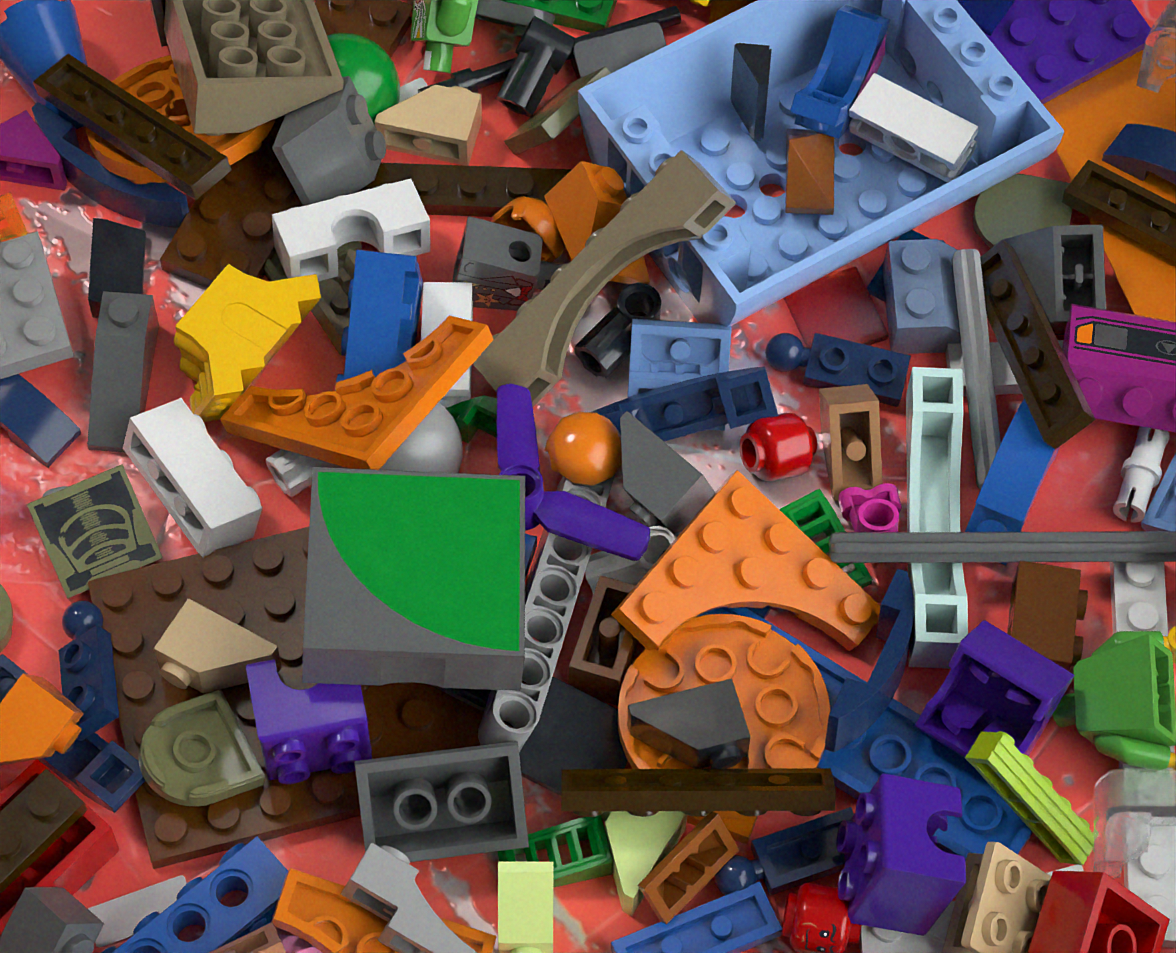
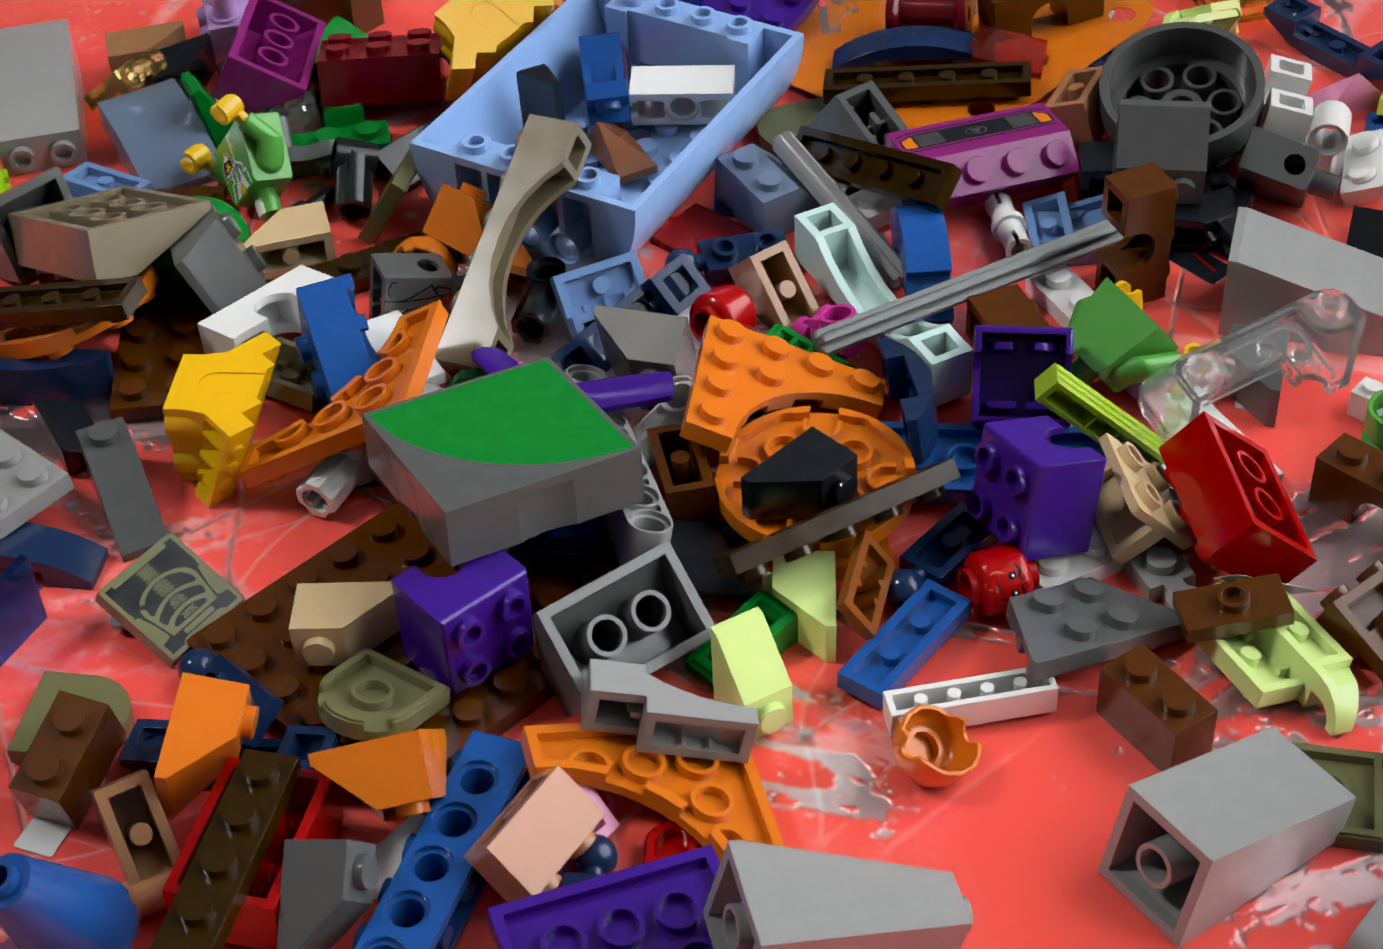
camera: 25 degrees left, 20 degrees down
white brick [123,398,263,558] -> none
orange hair [544,411,622,486] -> none
none -> orange slope [308,729,447,818]

